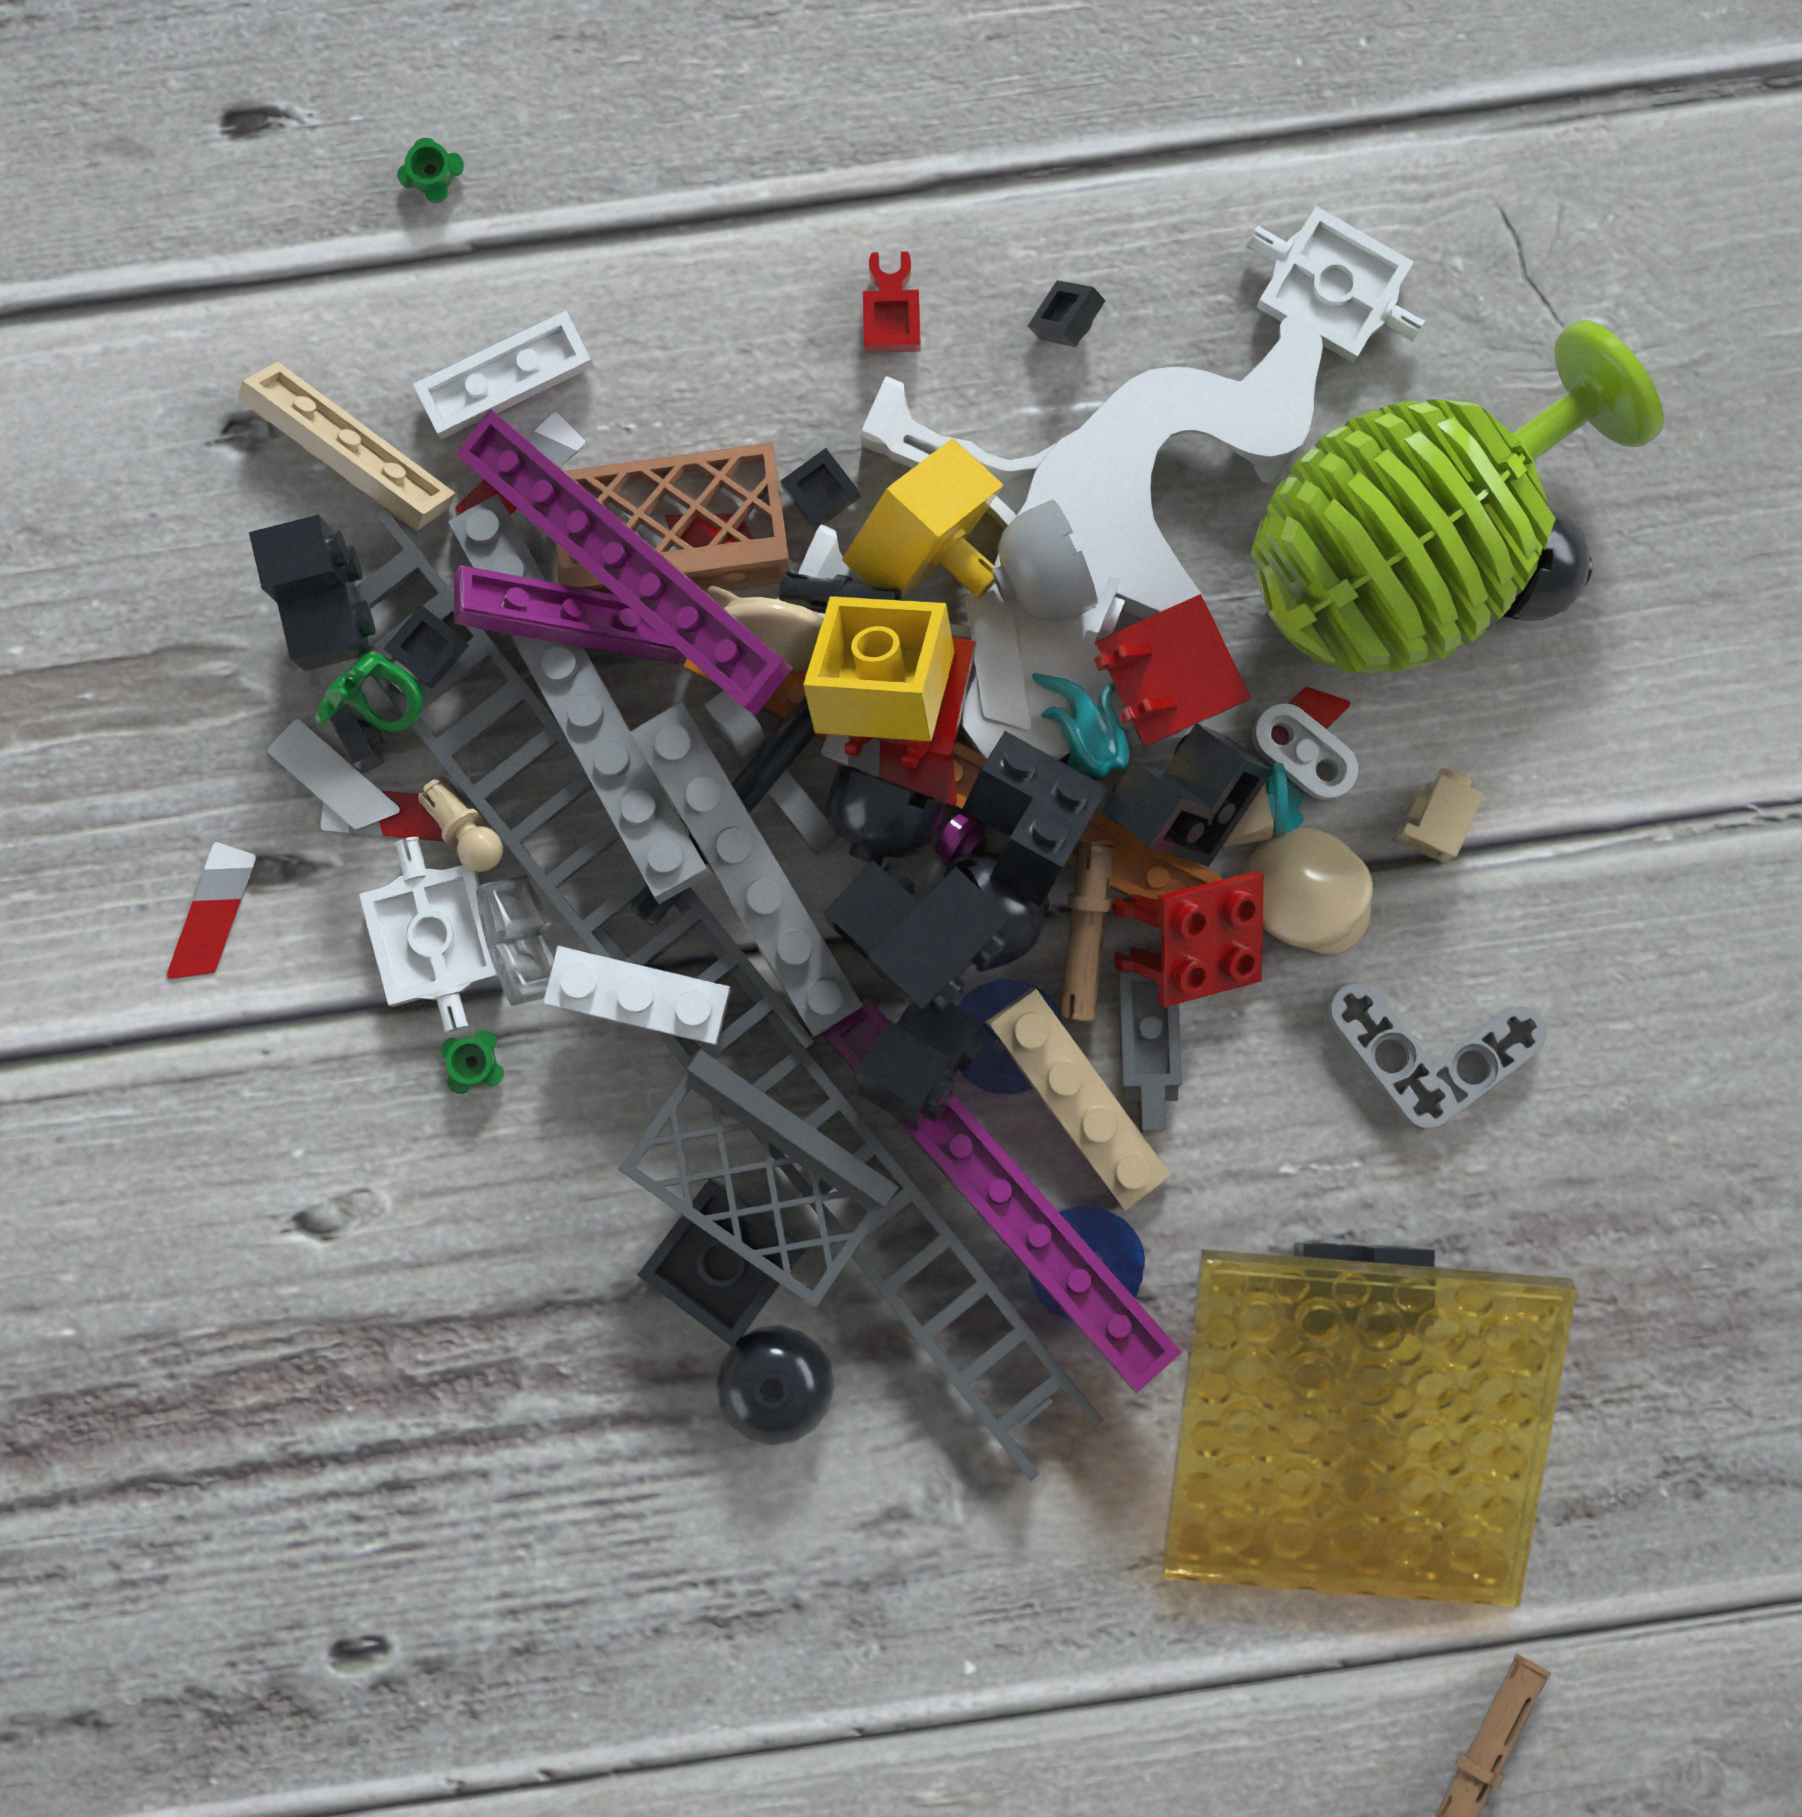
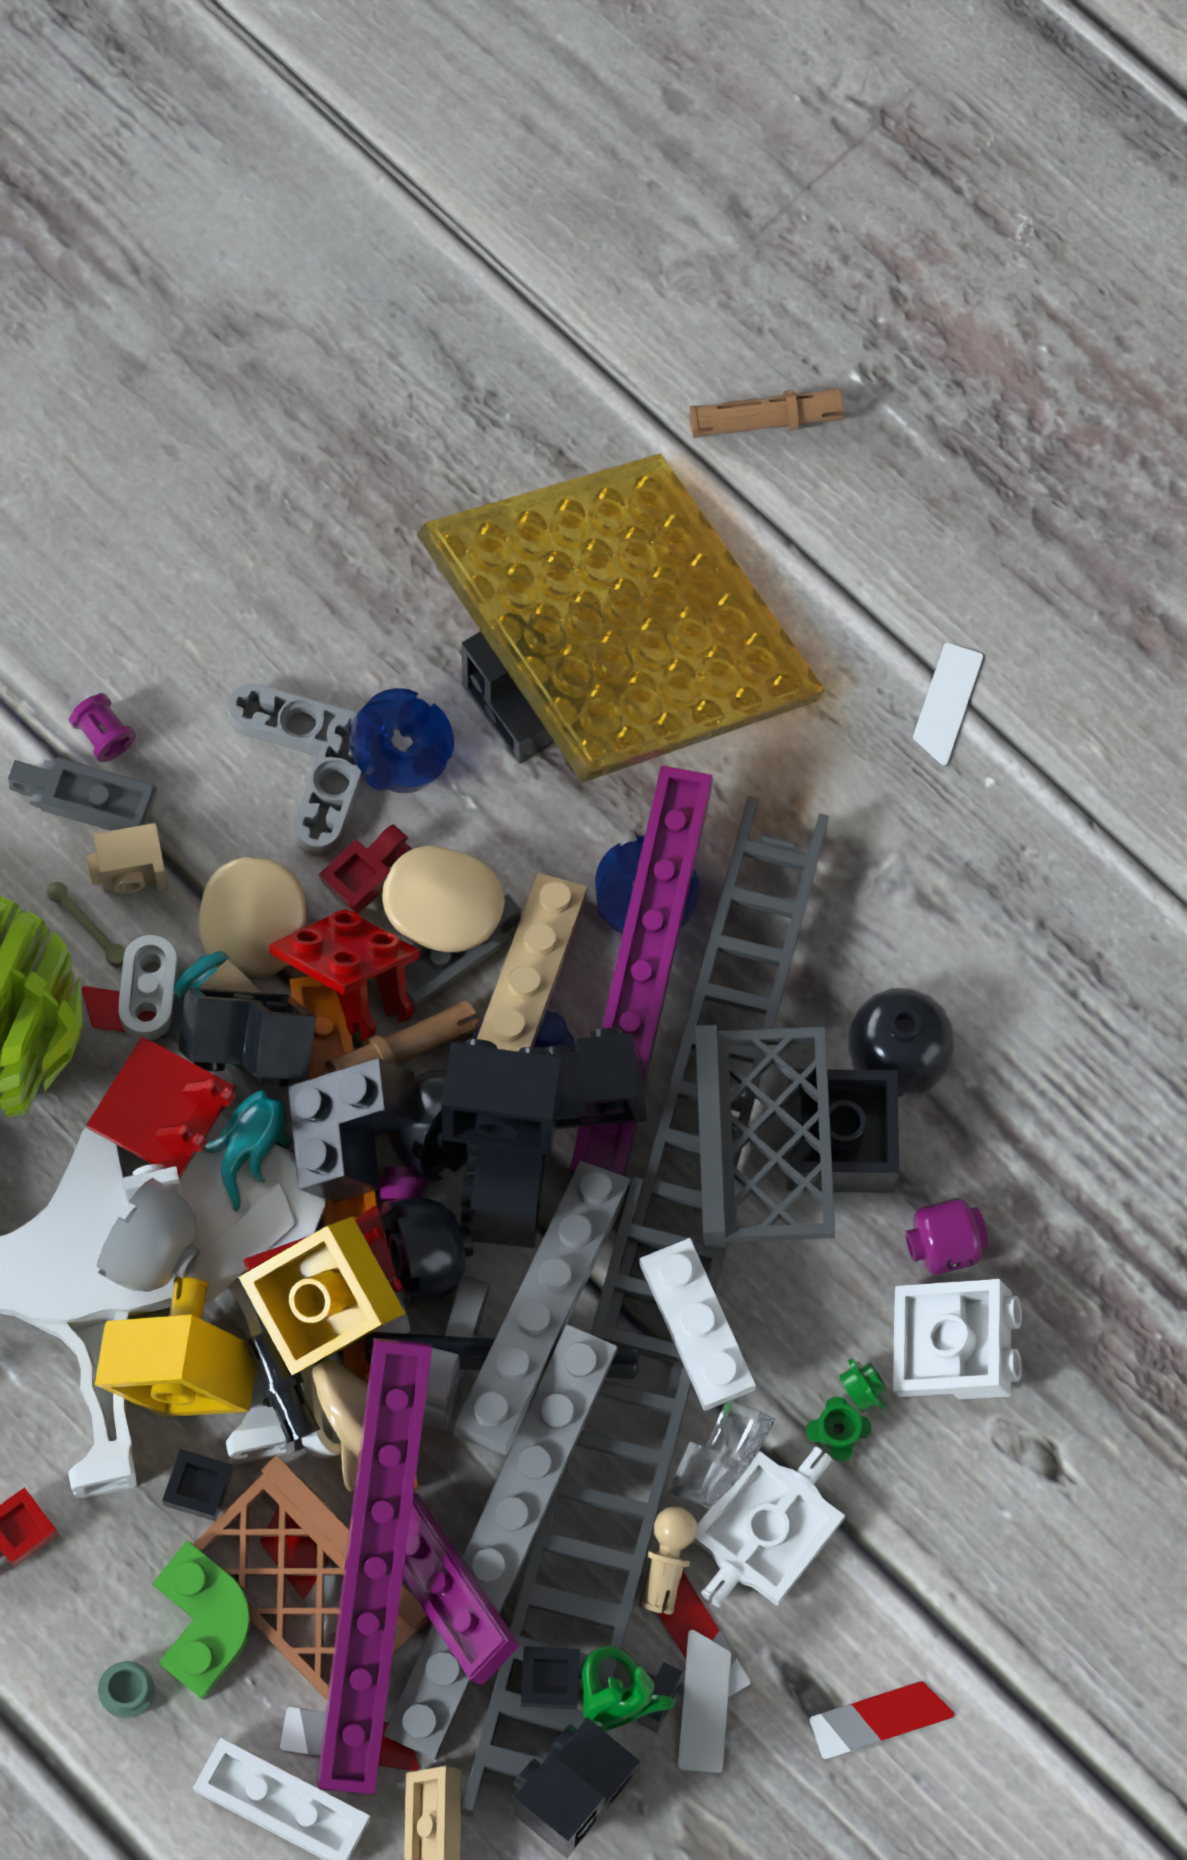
camera: 130 degrees left, 15 degrees down
none -> dark grey hinge [8,757,157,831]
none -> olive hinge [47,882,125,967]
none -> magenta bush [68,693,136,763]
none -> sand green plate [98,1661,155,1719]
none -> bright green plate [152,1540,250,1700]
none -> dark red plate [318,824,412,914]
none -> clear blue plate [349,688,454,793]
none -> tan piece [382,846,505,952]
none -> green plate [839,1358,887,1412]
none -> white plate [893,1279,1022,1399]
none -> magenta head [905,1198,989,1275]
none -> white sticker [913,643,983,765]

